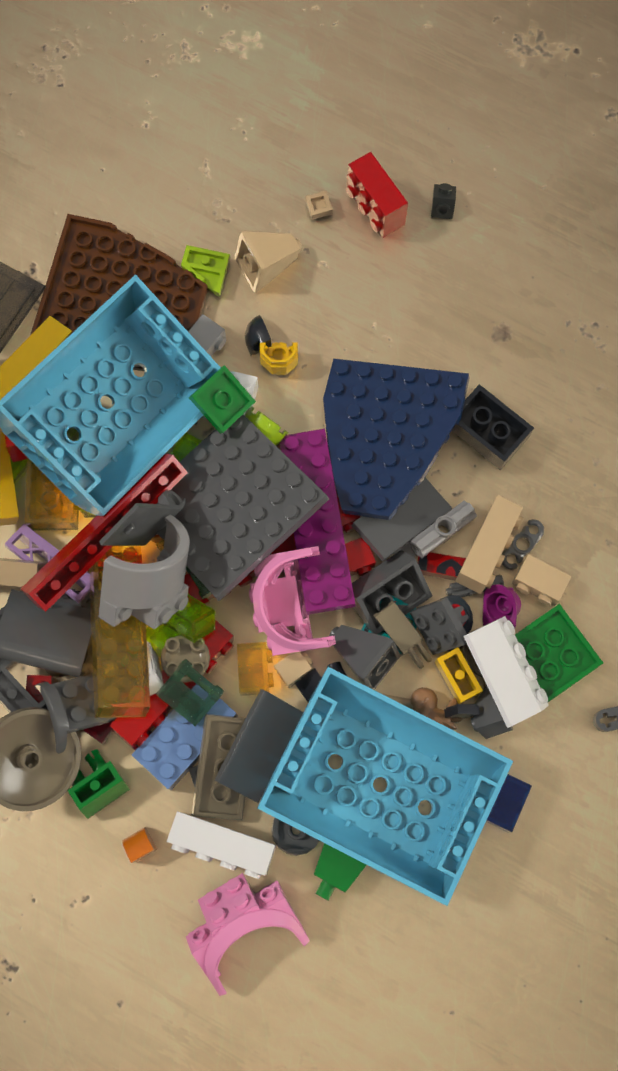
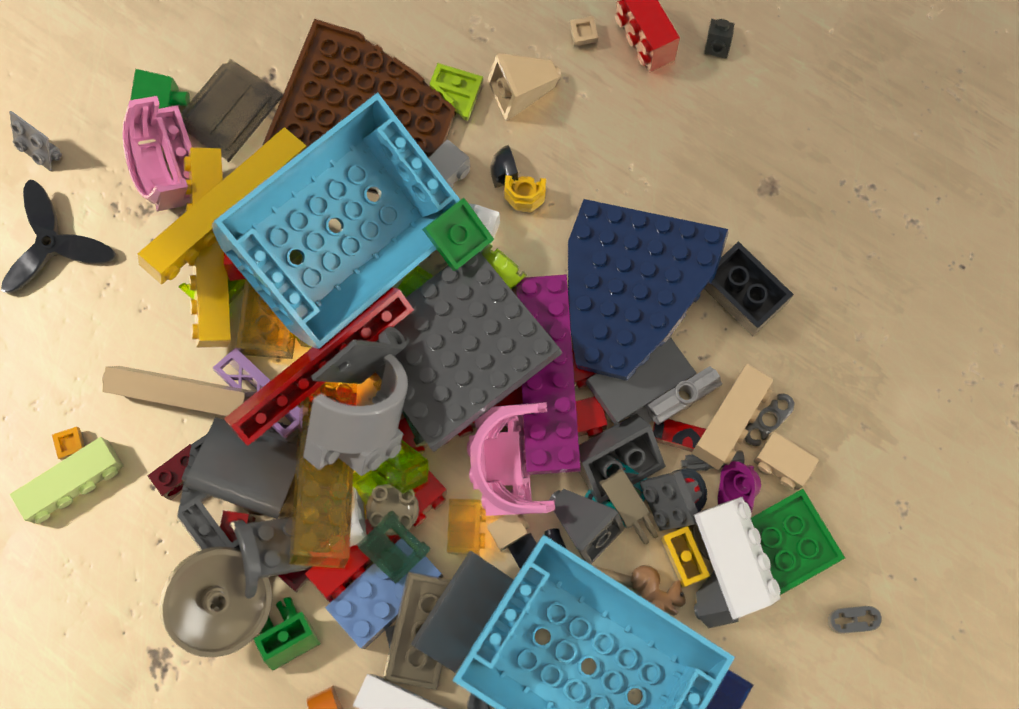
camera: 10 degrees right, 0 degrees up
black tile [444,704,480,718] -> none

